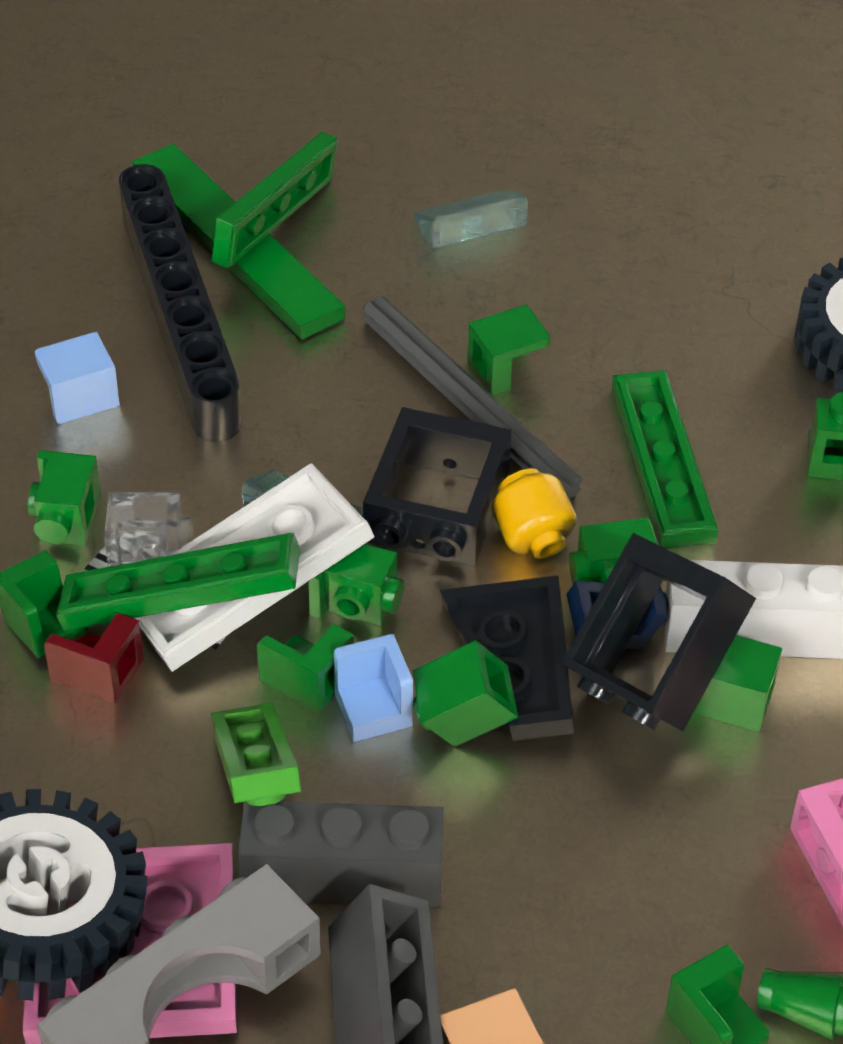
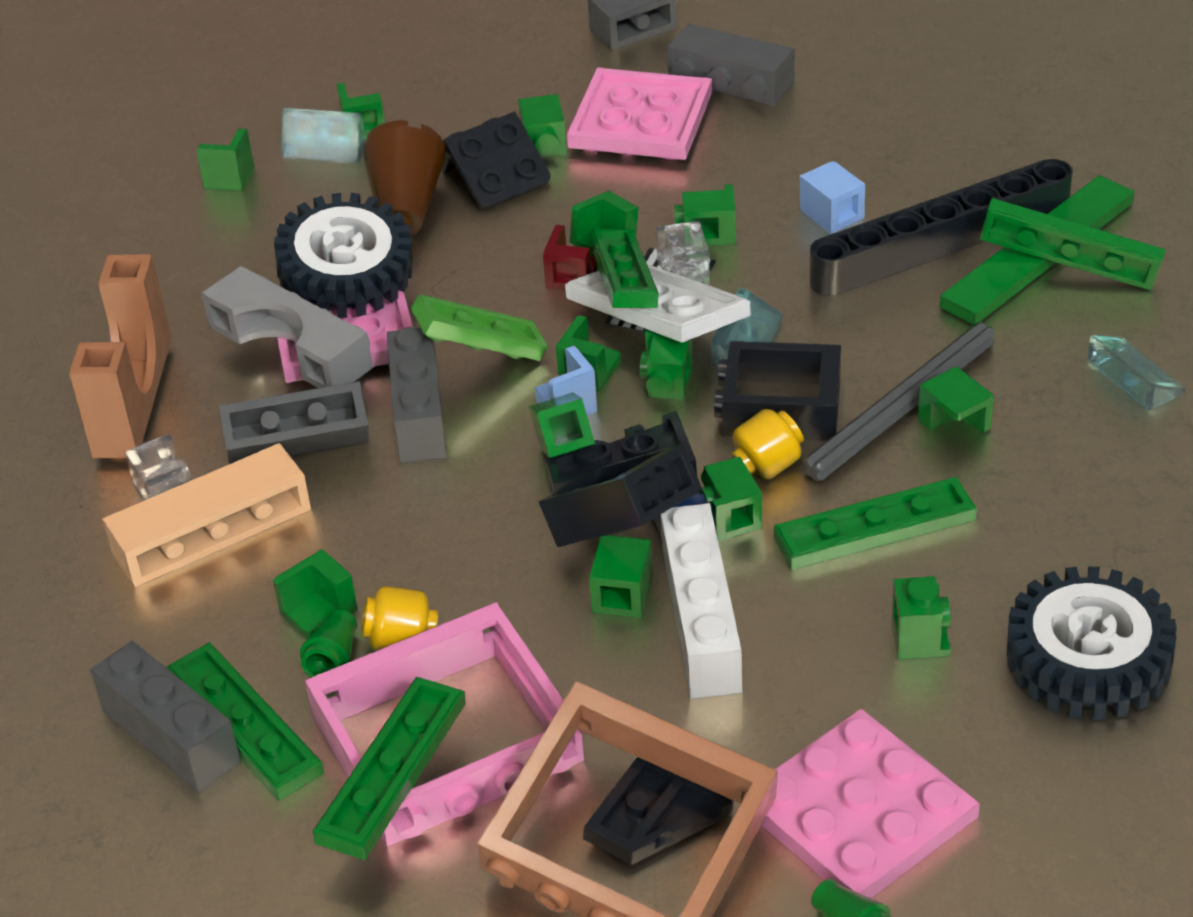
camera: 85 degrees right, 5 degrees down
none -> yellow head [361,586,438,651]

